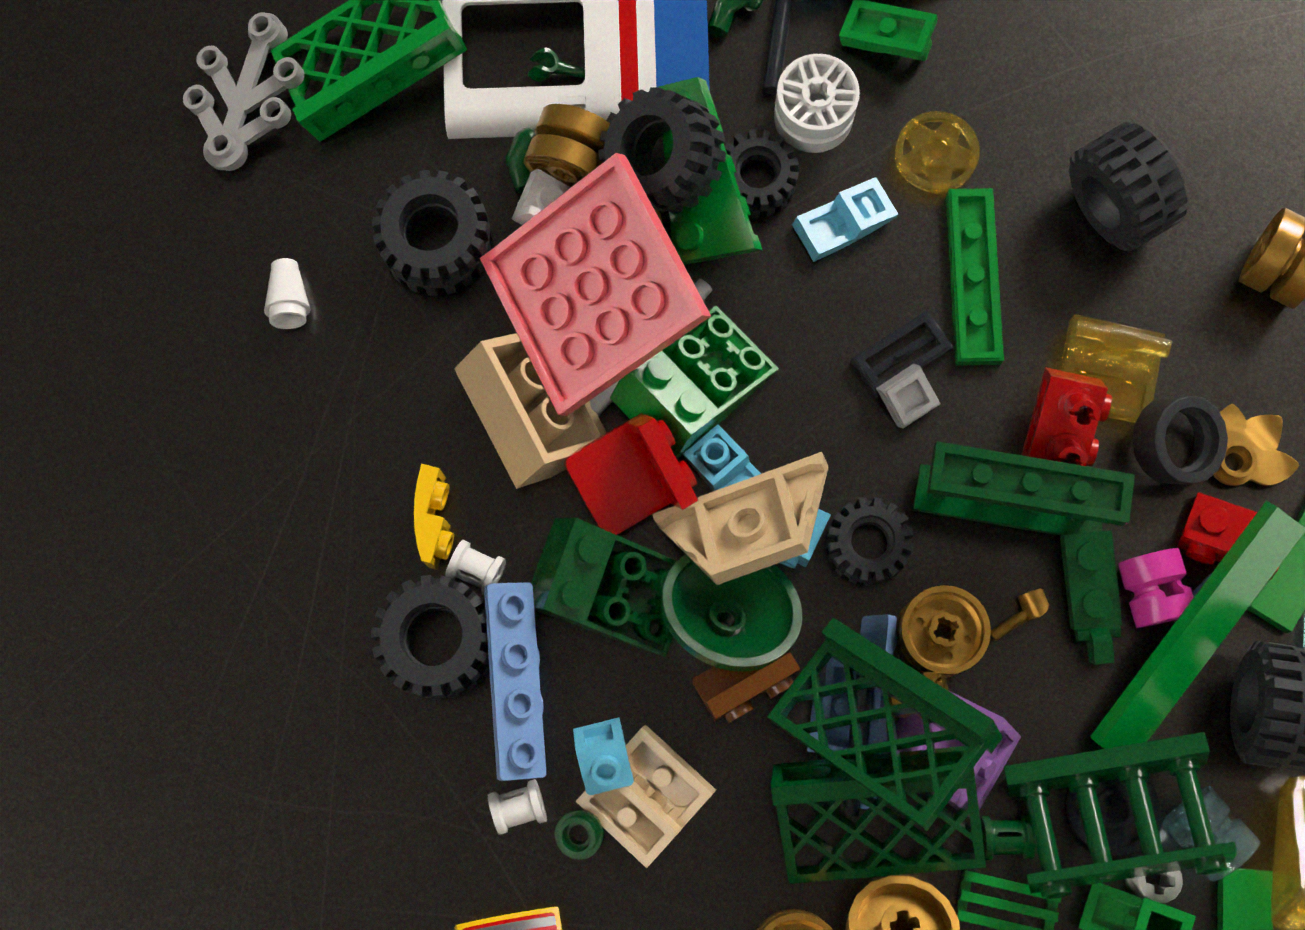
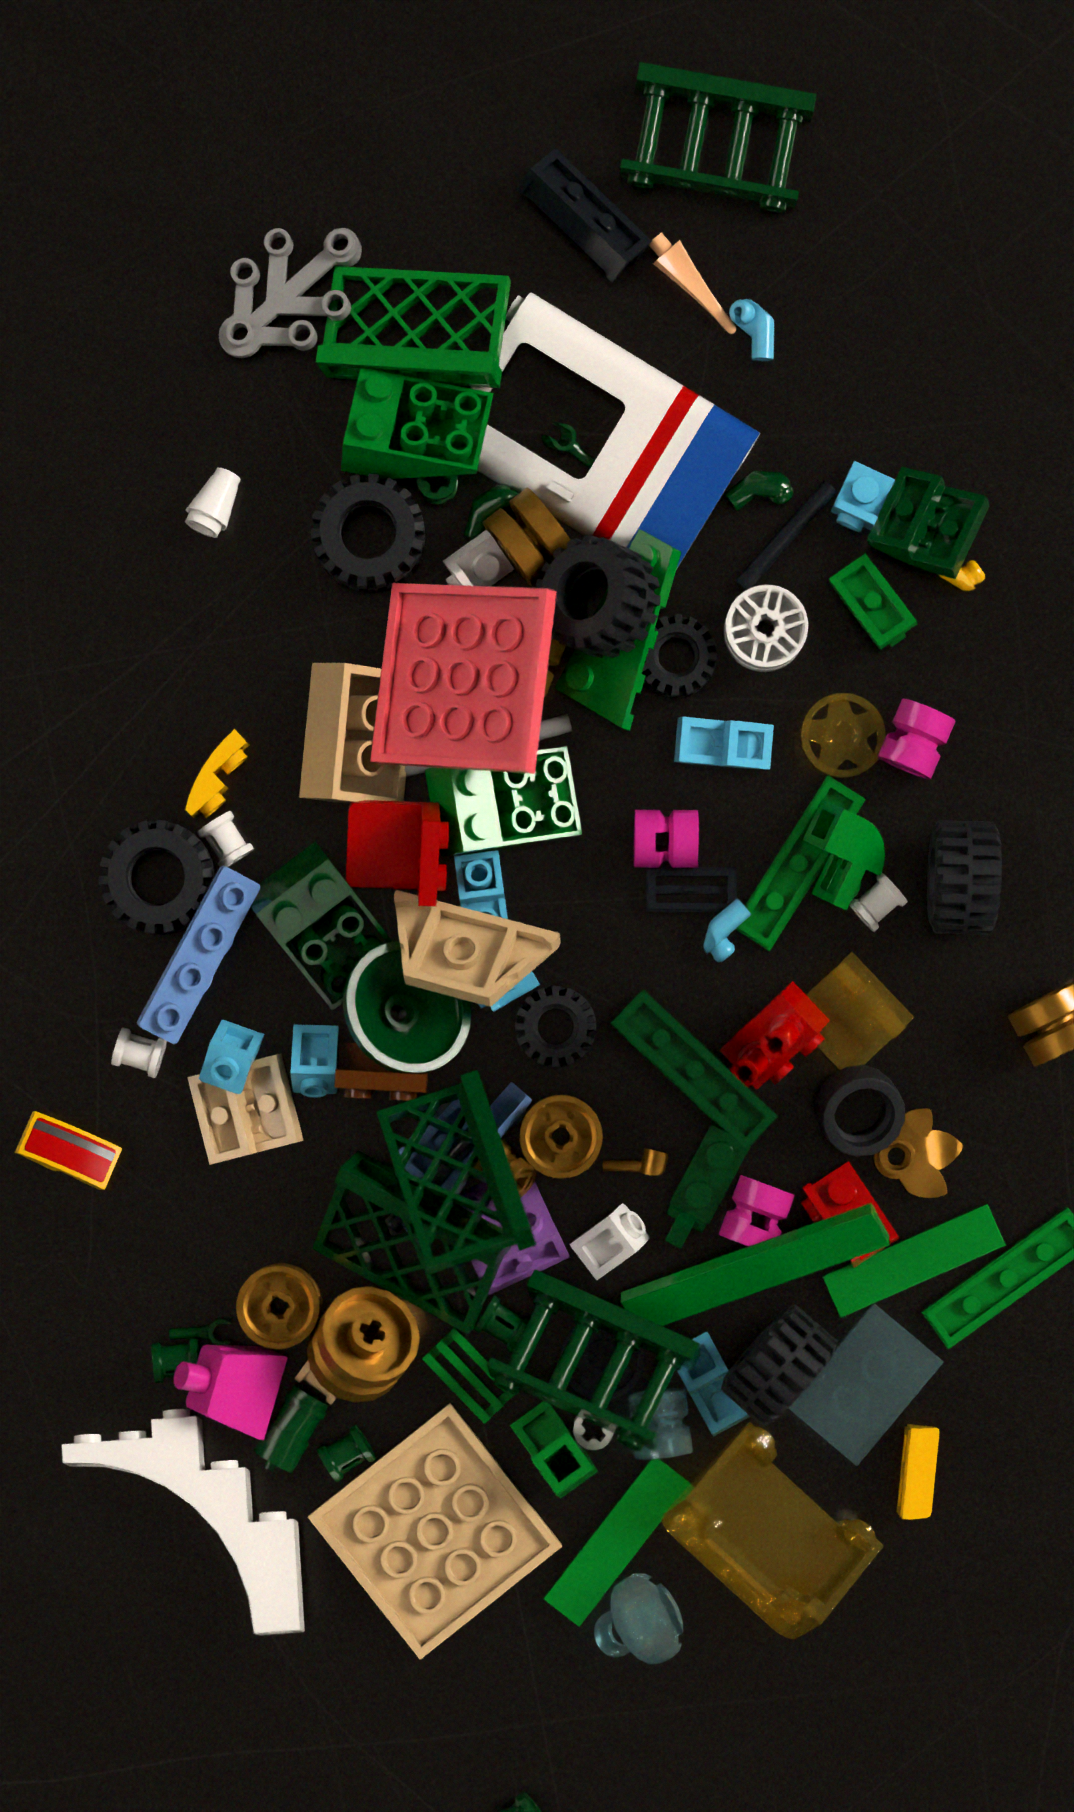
camera: 30 degrees right, 10 degrees up
dark green plate [555,809,604,860] -> none
light grey tile [876,364,940,429] -> none
none -> medium azure bracket [290,1025,339,1098]
none -> green slope [341,367,494,480]
none -> dark green bush [417,475,458,505]
none -> white bracket [569,1203,650,1280]
none -> dark pink wheel [634,810,699,868]
none -> medium azure slope [677,1332,750,1437]
none -> medium azure arm [703,898,752,963]
none -> green brick [803,799,885,911]
none -> white bush [849,873,908,932]
none -> dark pink wheel [877,698,956,780]

